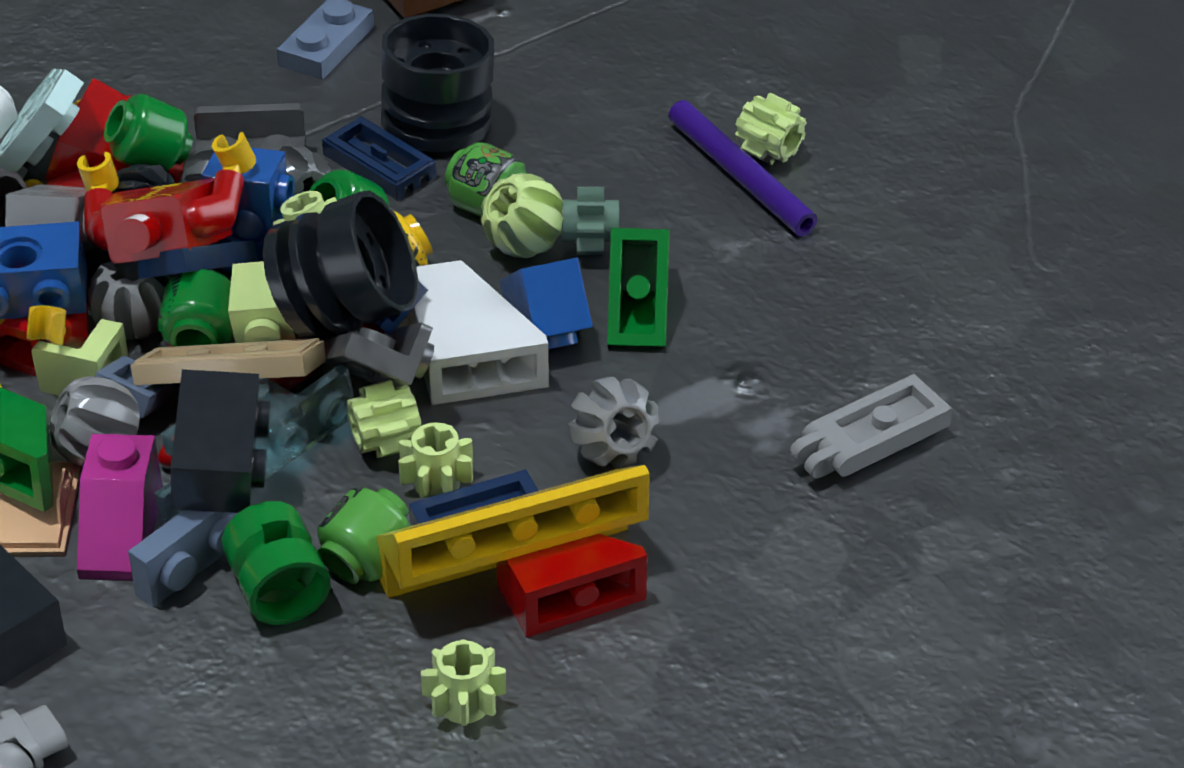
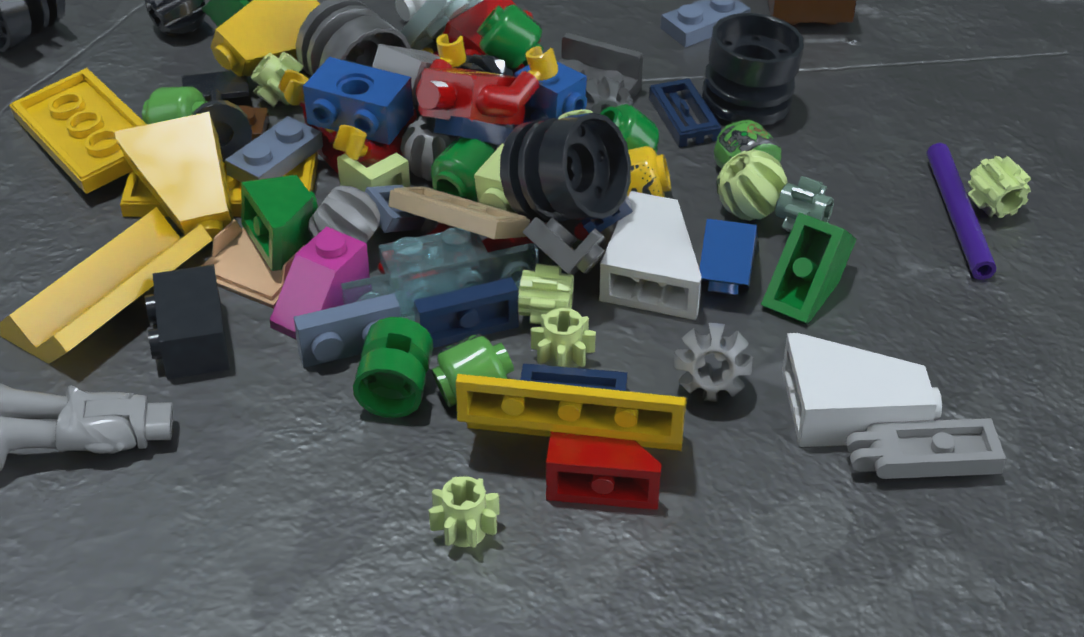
camera: 30 degrees right, 0 degrees up
black brick [171,369,271,513] -> none
none -> dark blue plate [414,277,519,348]
none -> white slope [782,333,942,447]

